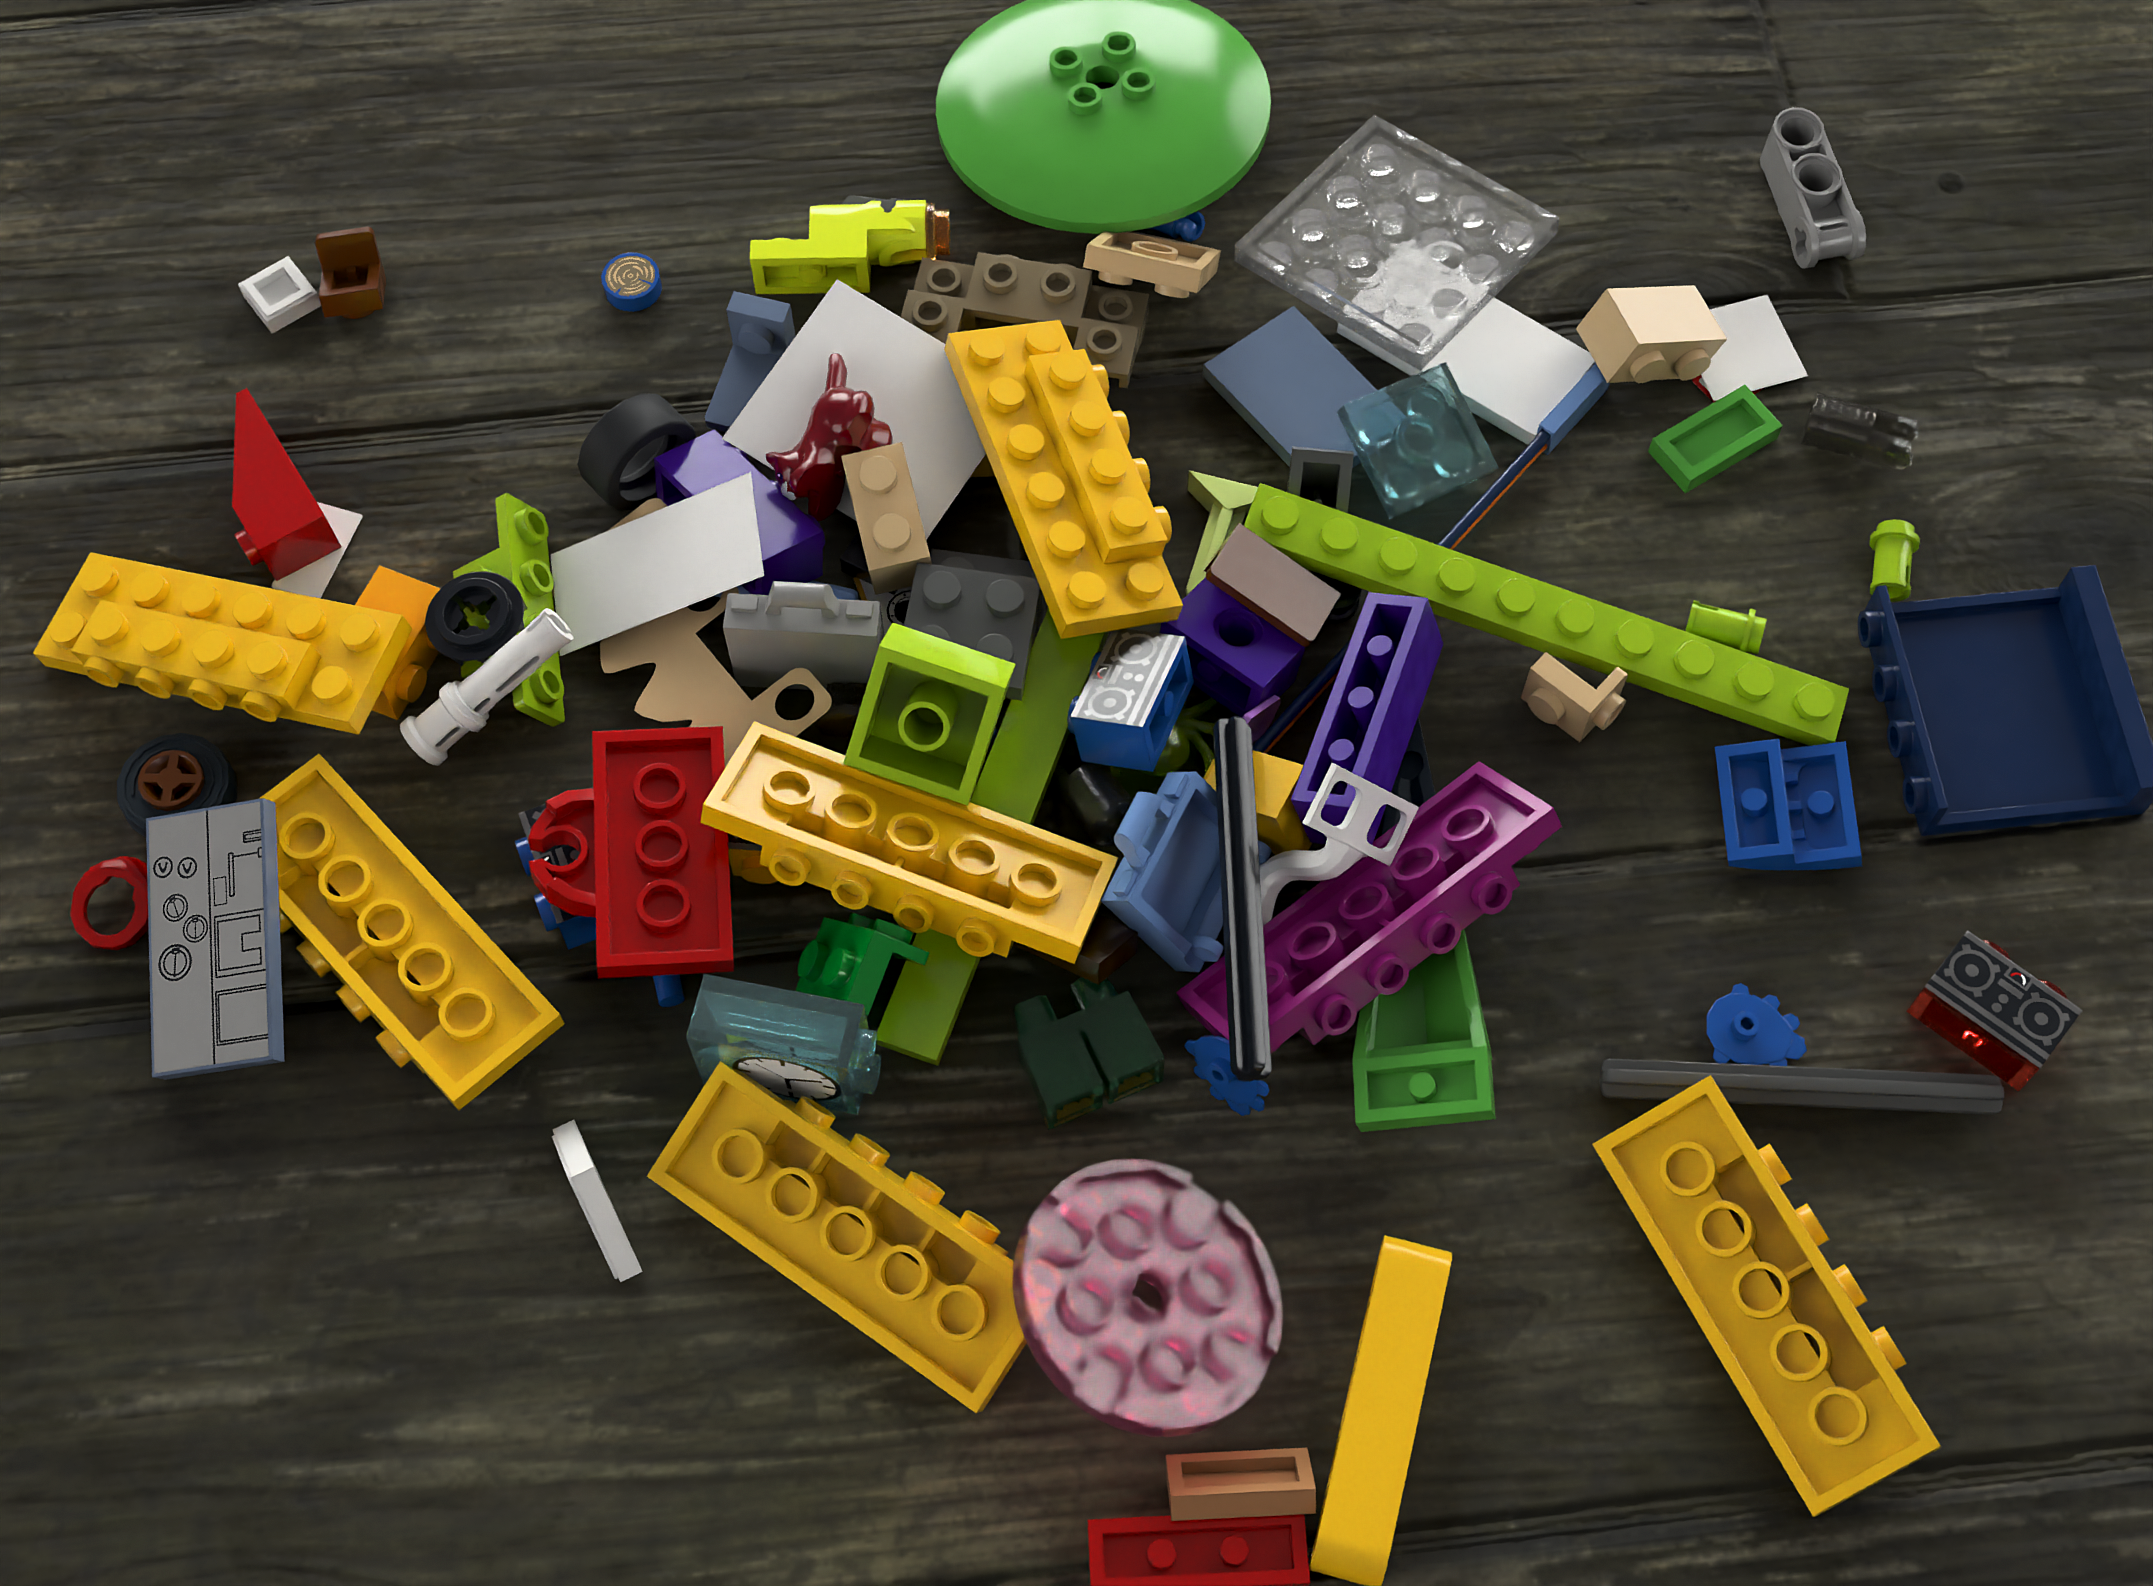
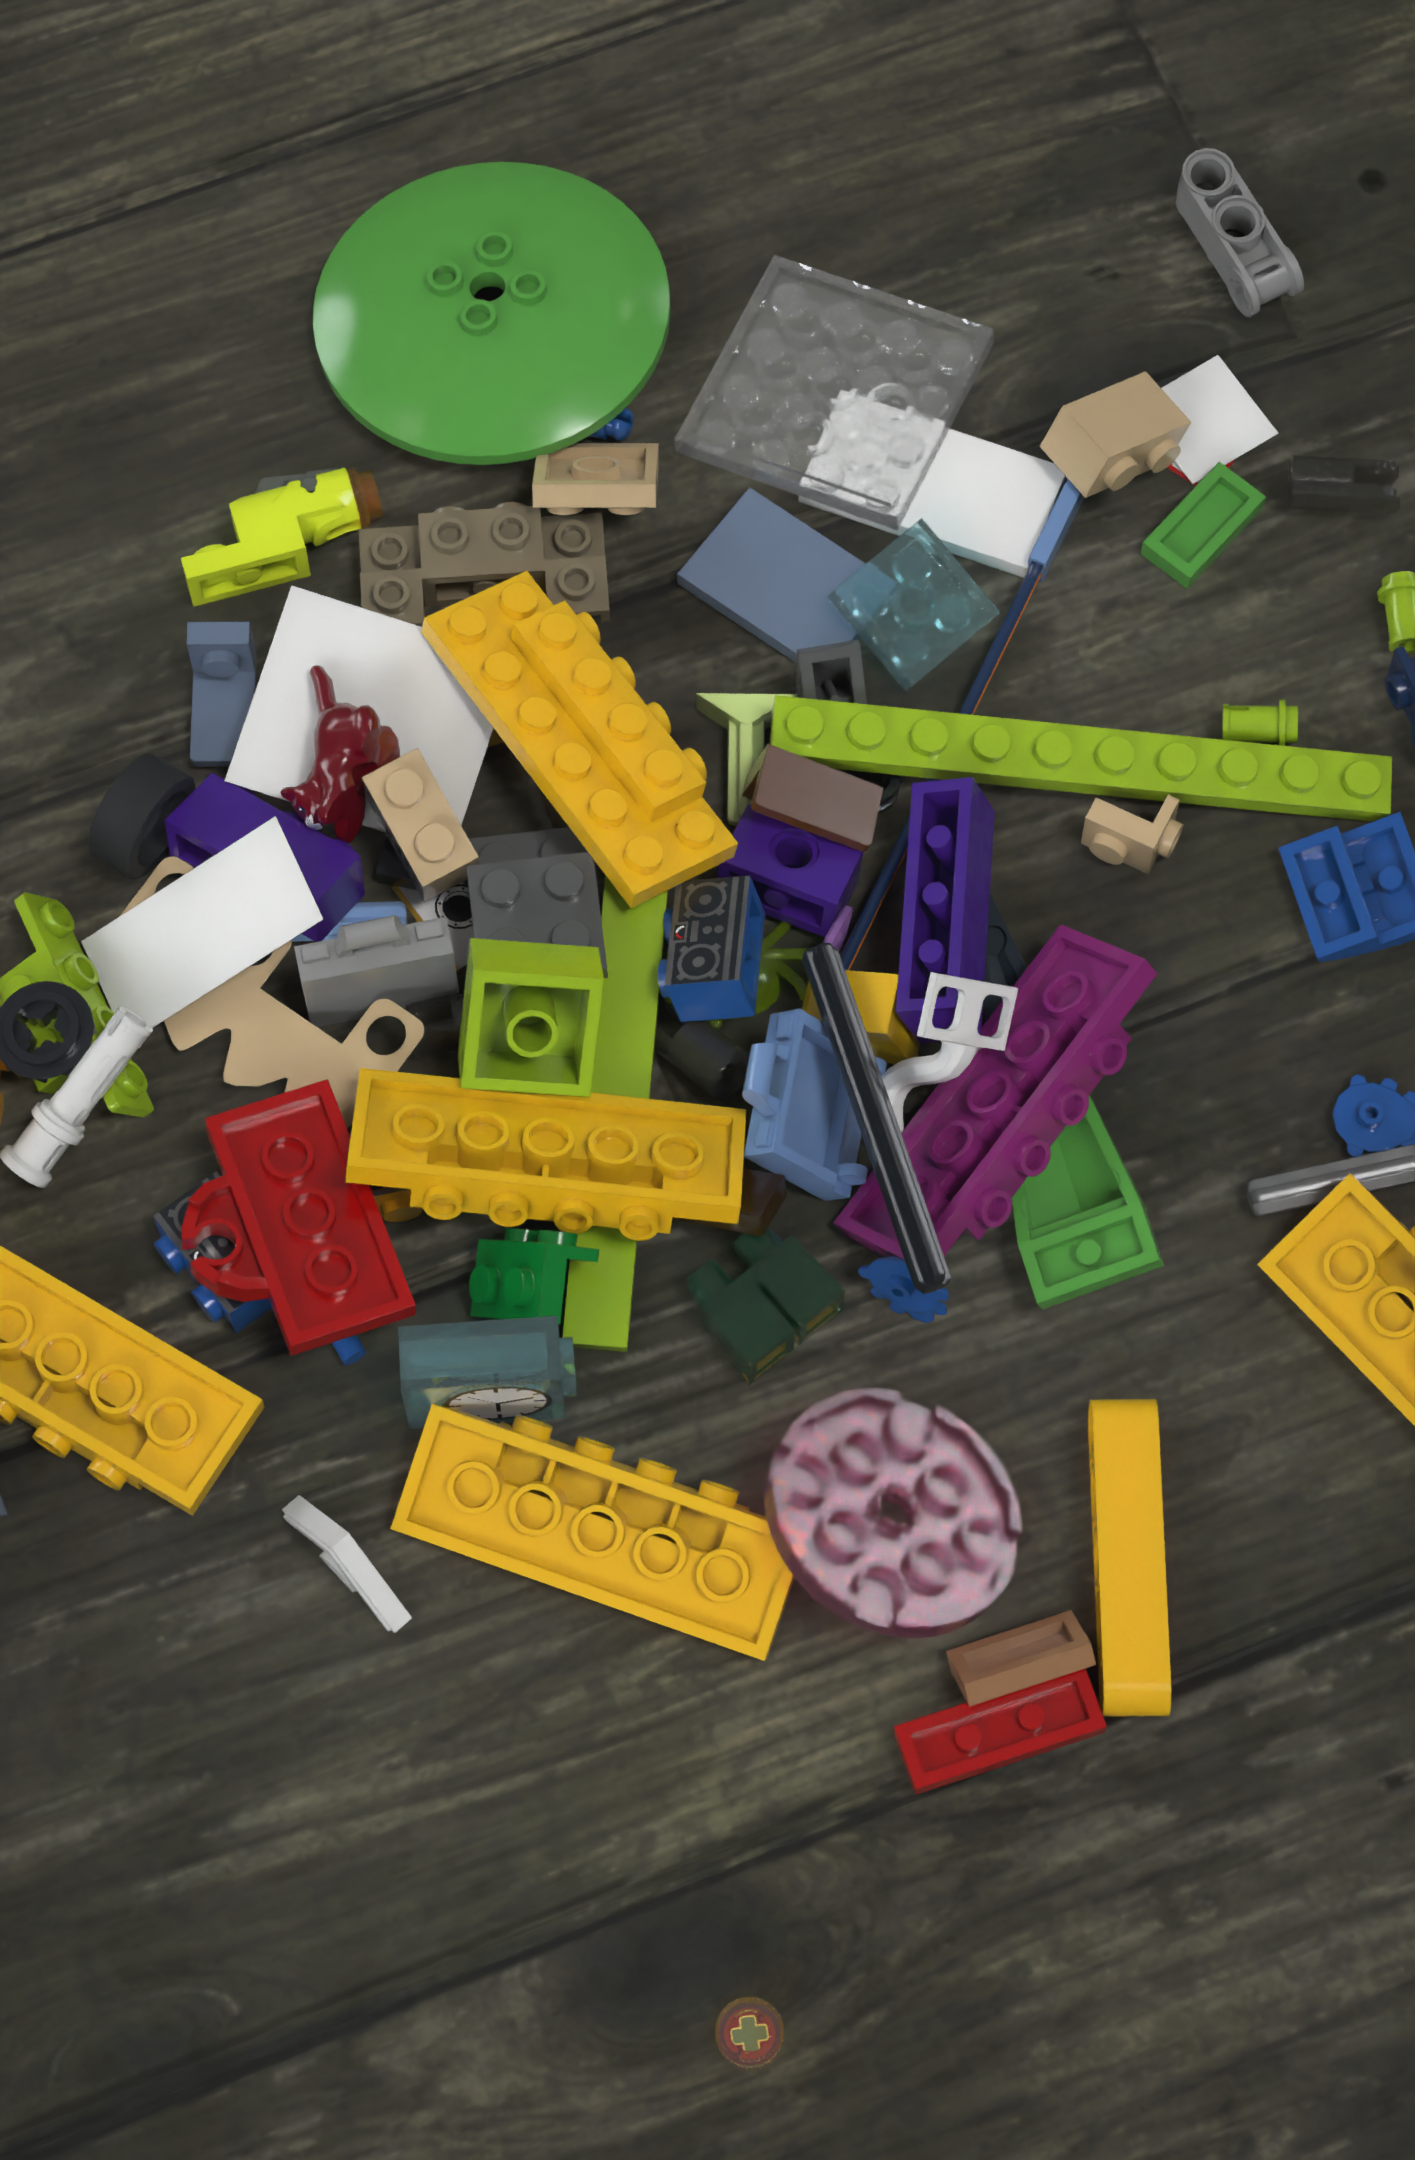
camera: 15 degrees left, 5 degrees up
tile [601,253,662,312] -> none

